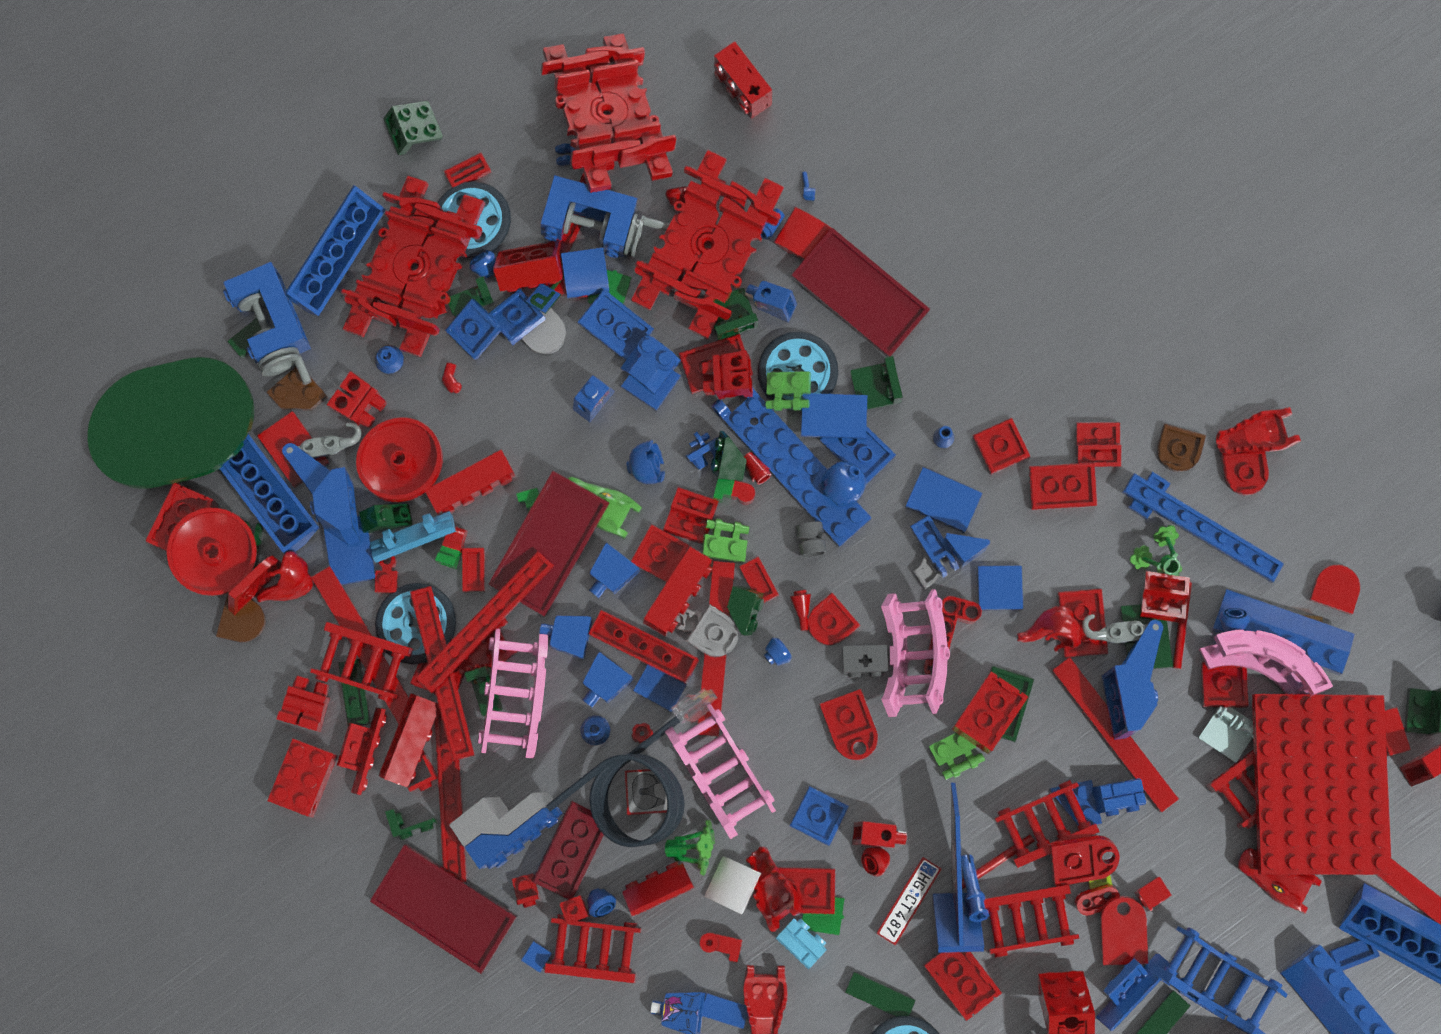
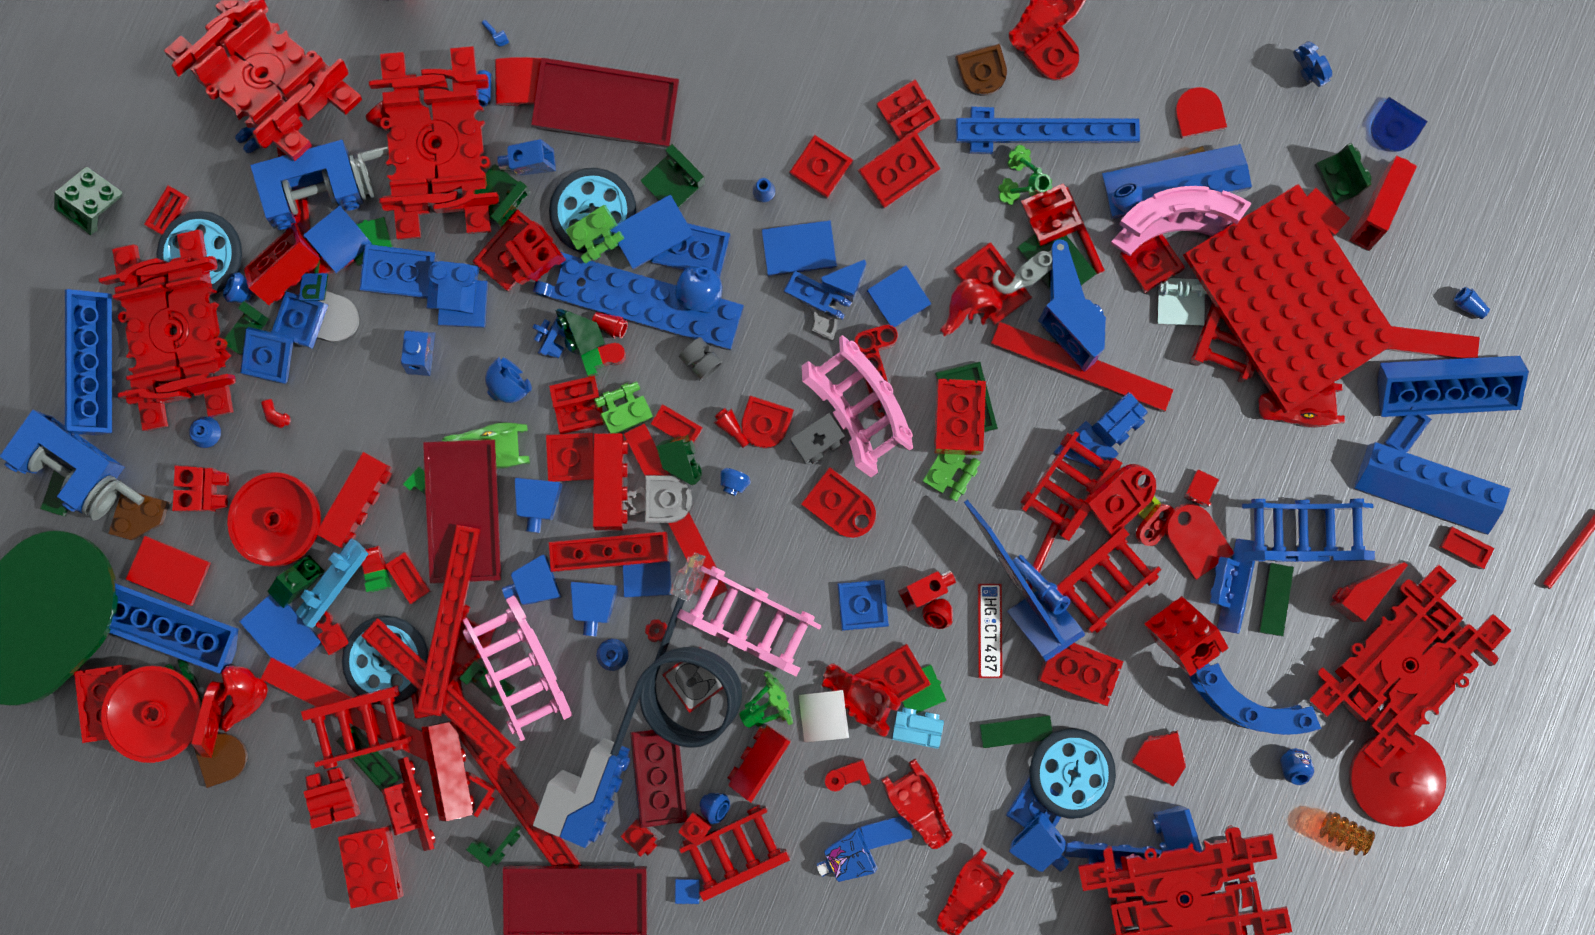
camera: 35 degrees left, 5 degrees up
blue slope [282,422,361,545] -> none

